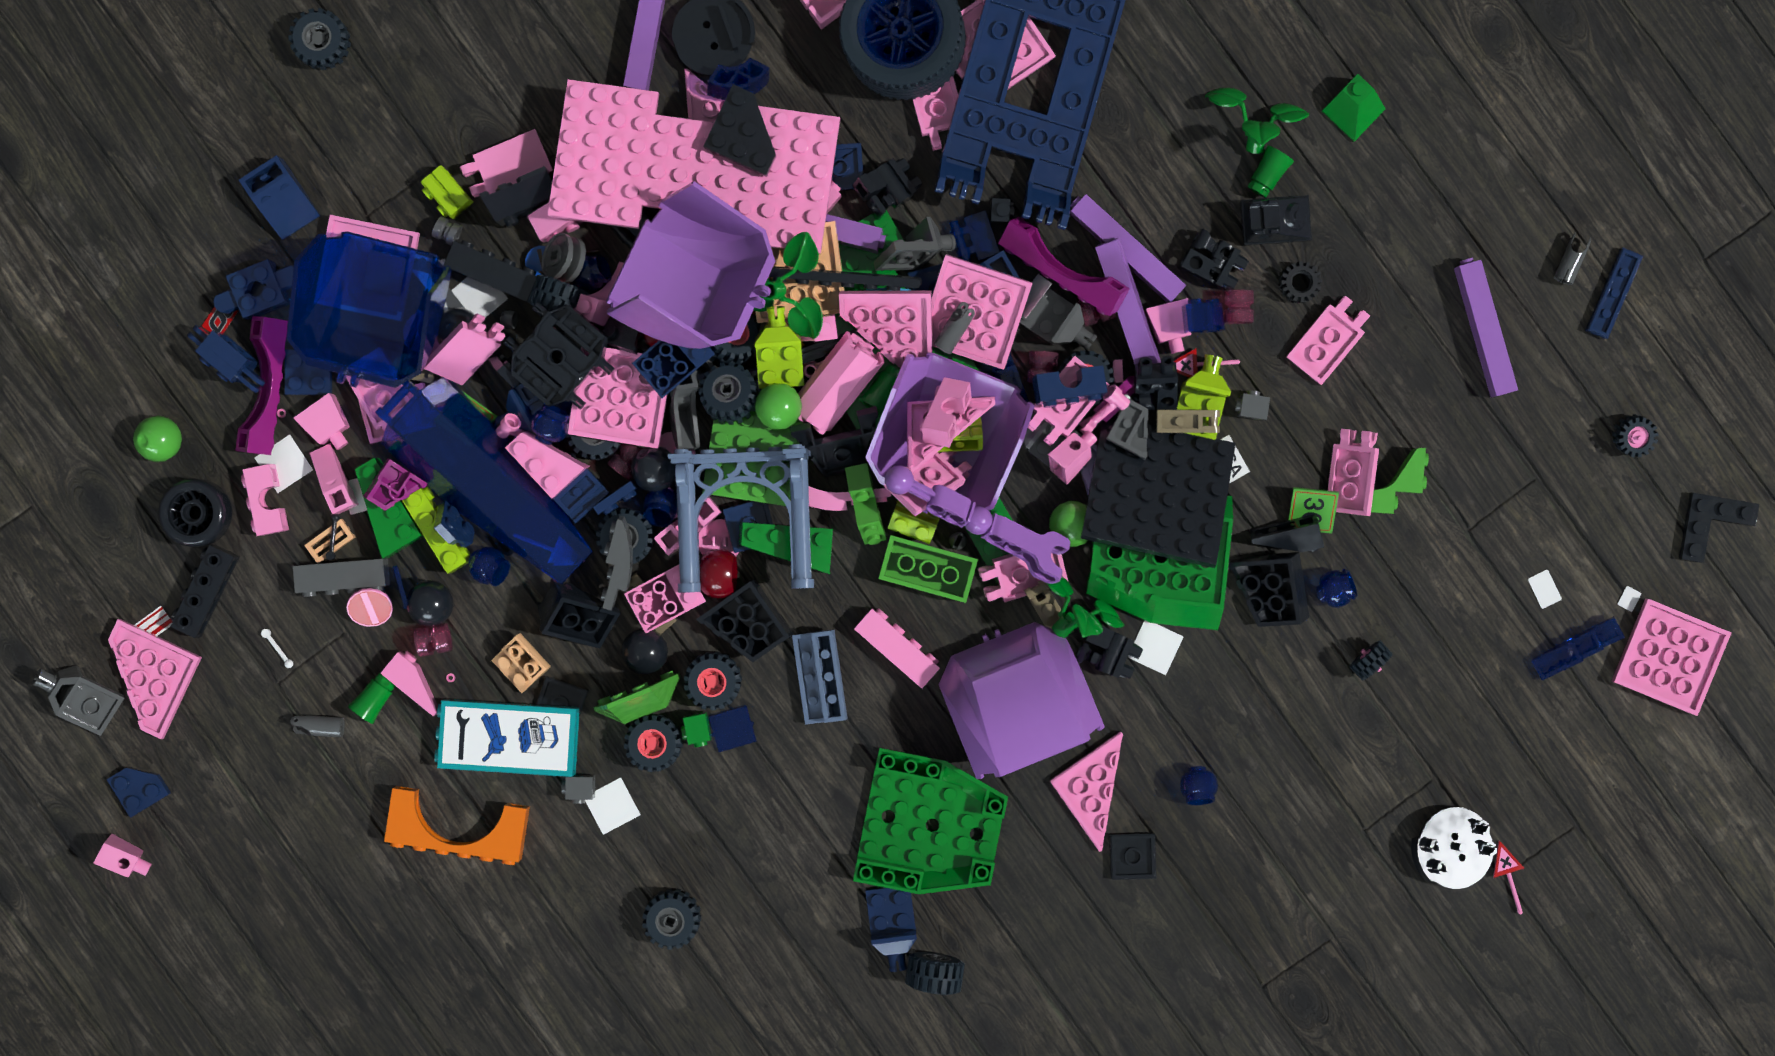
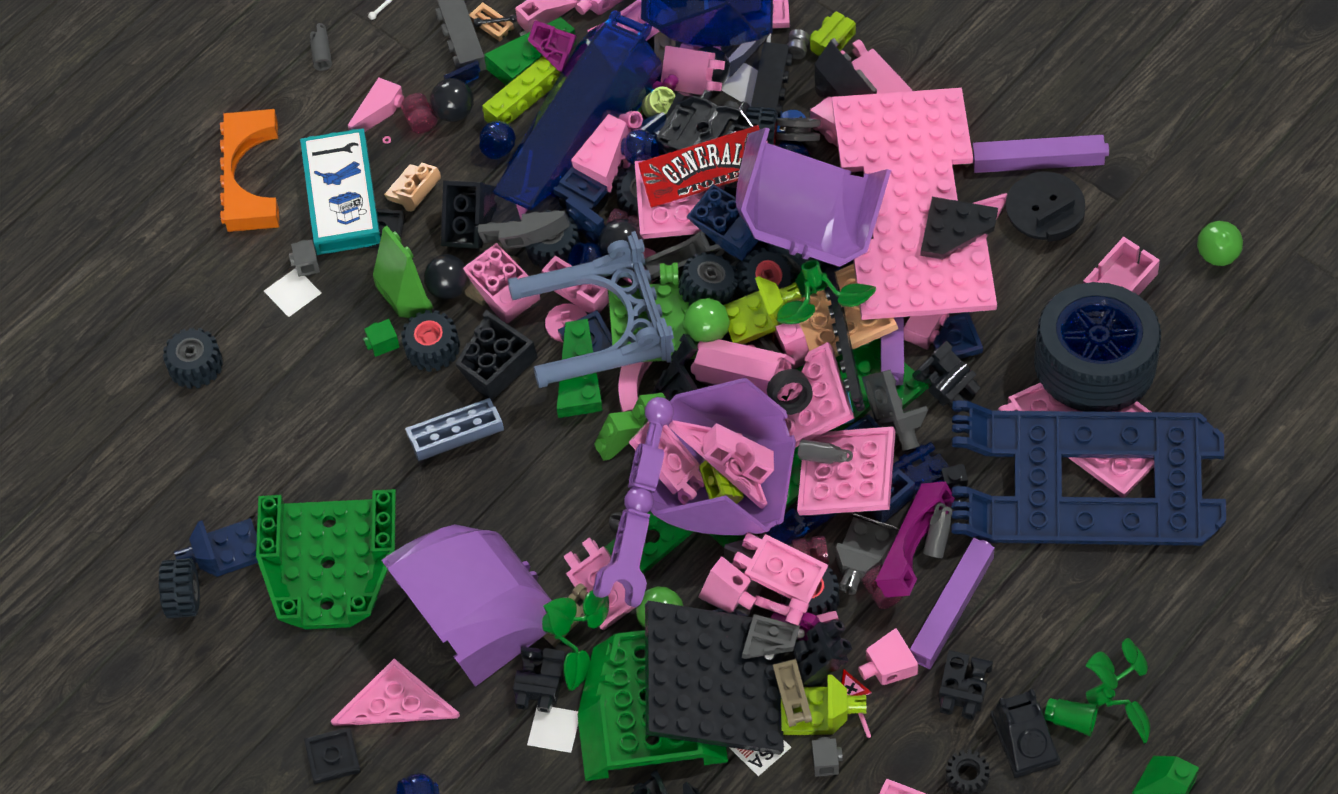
camera: 85 degrees right, 30 degrees down
piece [347,588,393,627] -> none
green plant [348,672,395,724] -> none
dark blue plate [434,500,475,548] -> none
black wheel [624,714,683,772] -> none
dark red wheel [699,549,738,598] -> none
clear blue brick [707,58,770,100] -> none
clear blue piece [709,706,757,752] -> none
bright pink brick [854,608,940,688] -> none
bright green brick [879,535,978,603] -> none
lime brick [888,500,939,544] -> none
dark blue arch [1032,365,1108,408] -> none
medium lavender brick [1095,238,1161,364] -> none
clear blue brick [1182,299,1225,334] -> none
clear pink wheel [1225,290,1254,324] -> none
none -> sticker [638,125,760,208]
none -> yellowish green wheel [642,87,675,117]
none -> magenta arm [653,74,679,92]
none -> bright green wheel [660,262,679,285]
none -> black tyre [767,369,813,415]
none -> dark grey piece [923,503,952,558]

